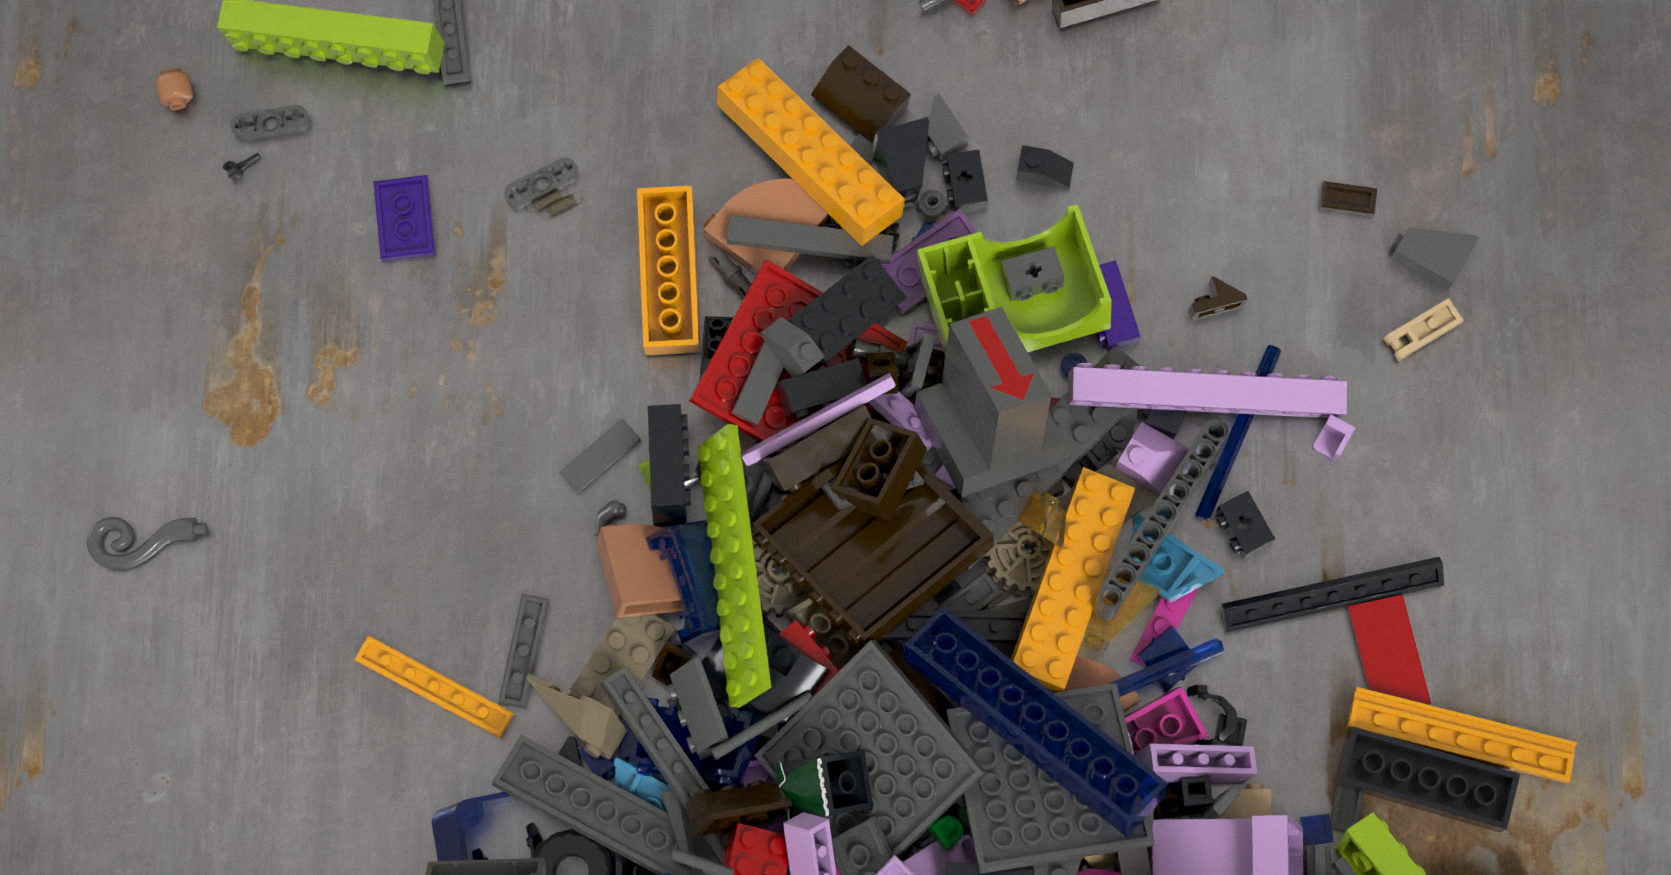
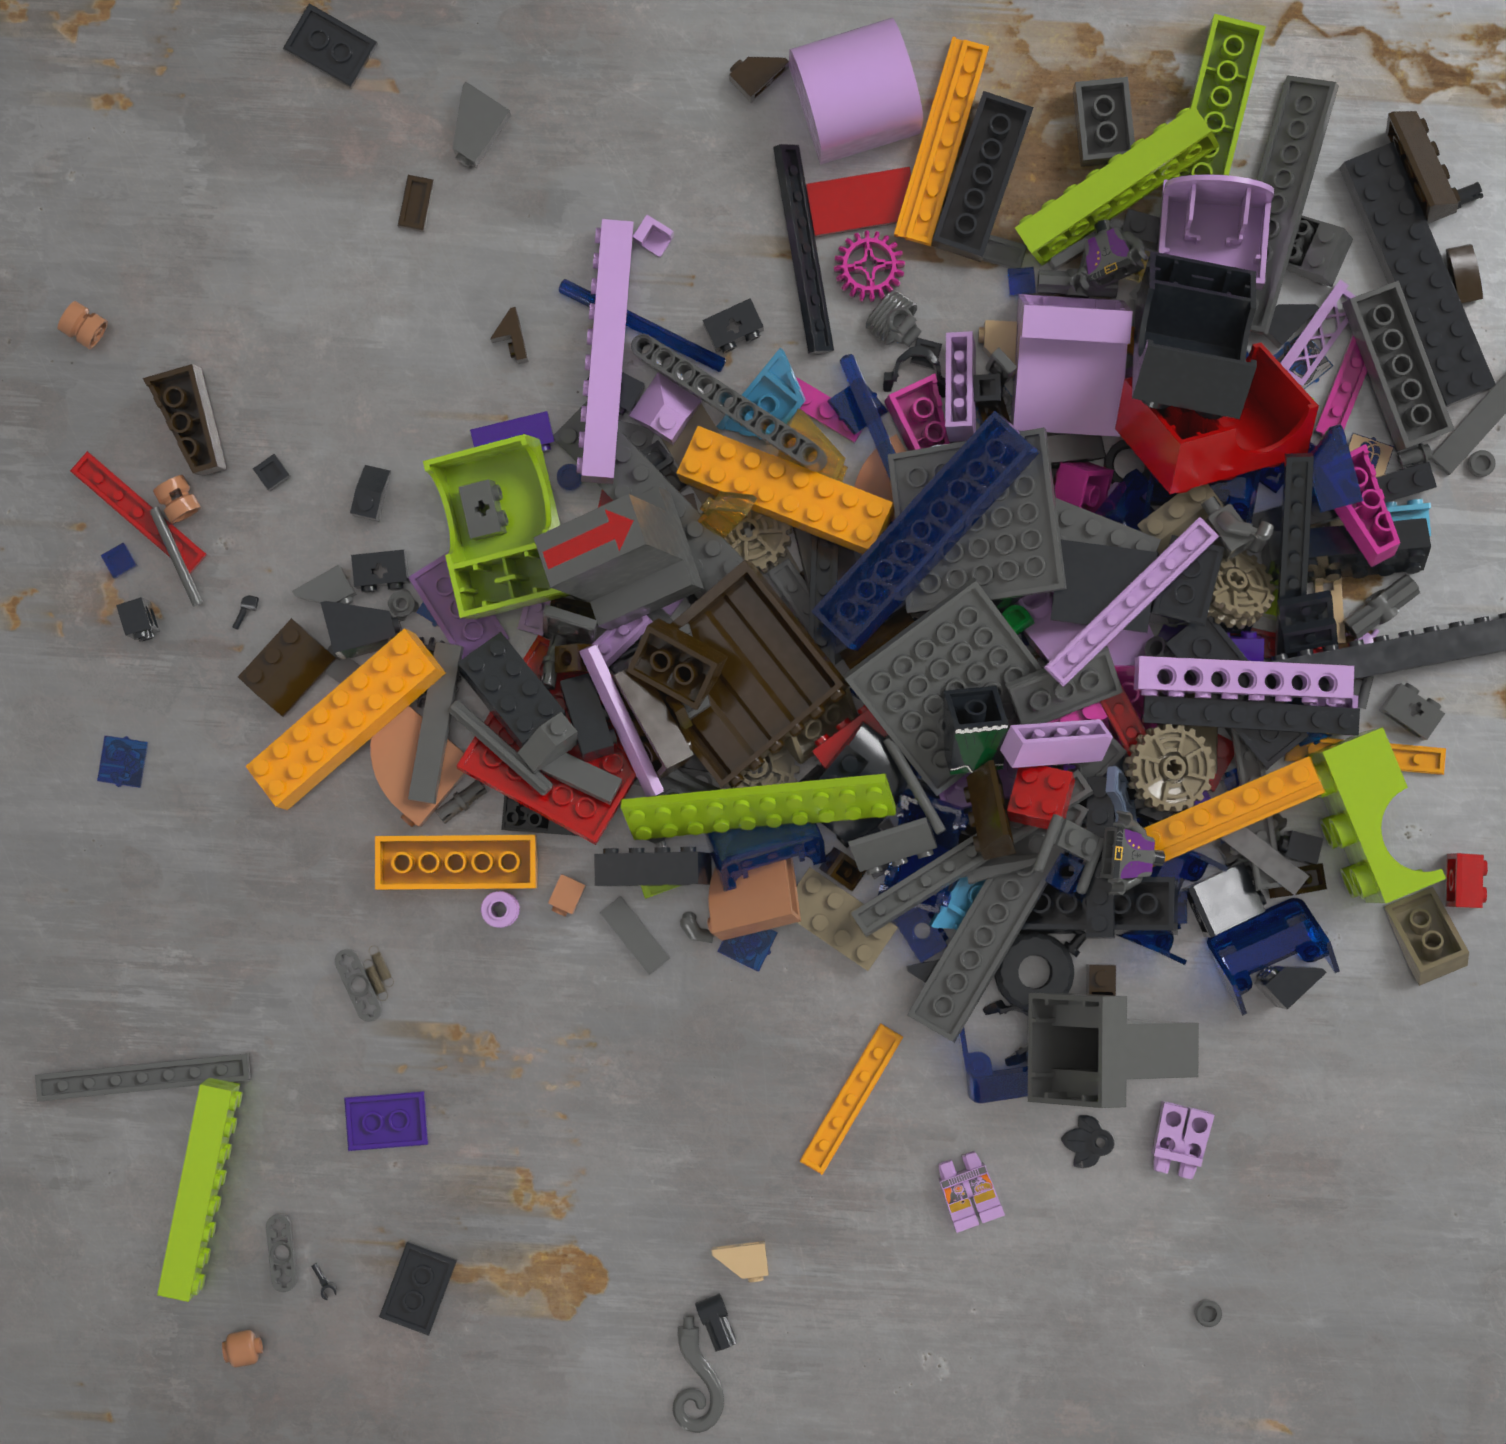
camera: 85 degrees left, 10 degrees up
dark grey tile [498,594,550,709] -> none
dark tan wedge [526,674,627,760] -> none
tan plate [1383,298,1464,362] -> none
none -> black hand [232,595,259,630]
none -> black plate [253,454,290,491]
none -> black tile [283,3,378,89]
none -> black tile [379,1241,458,1336]
none -> dark grey axle [448,700,553,796]
none -> lavender hose [480,891,520,928]
none -> nougat brick [548,874,587,917]
none -> black piece [695,1293,737,1352]
none -> tan slope [712,1241,769,1282]
none -> clear blue piece [717,929,778,972]
none -> dark brown slope [729,57,789,103]
none -> lavender brick [789,18,923,165]
none -> dark pink gear [834,230,905,302]
none -> dark grey piece [865,290,922,347]
none -> lavender hips [938,1151,1005,1233]

